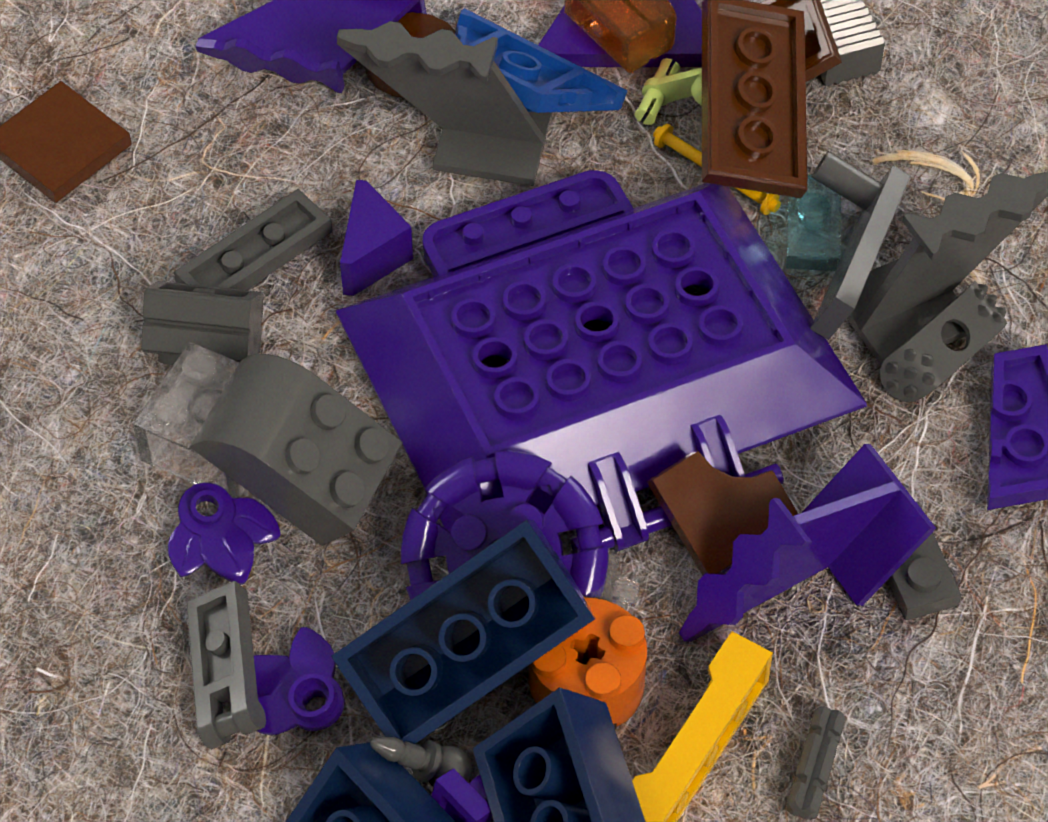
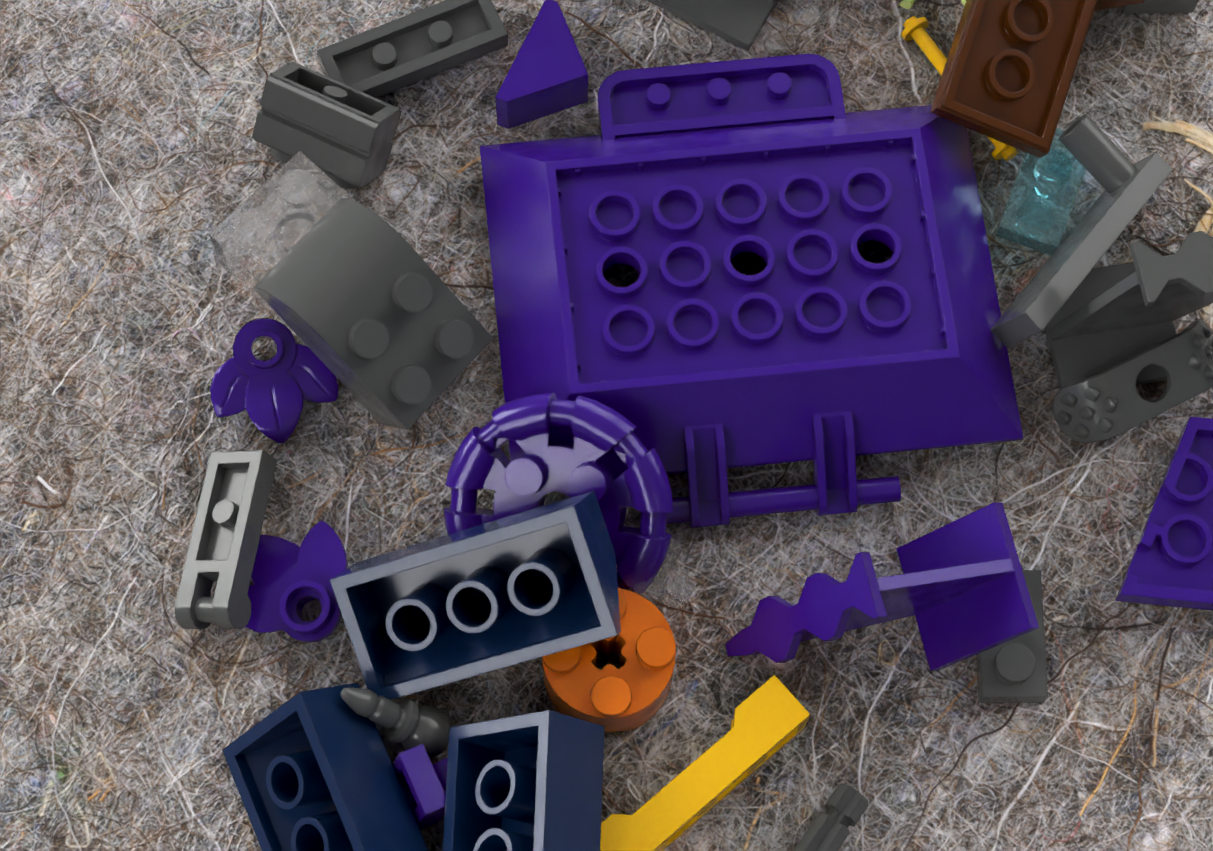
camera: 15 degrees right, 15 degrees up
reddish brown tile [646,451,798,575] -> none

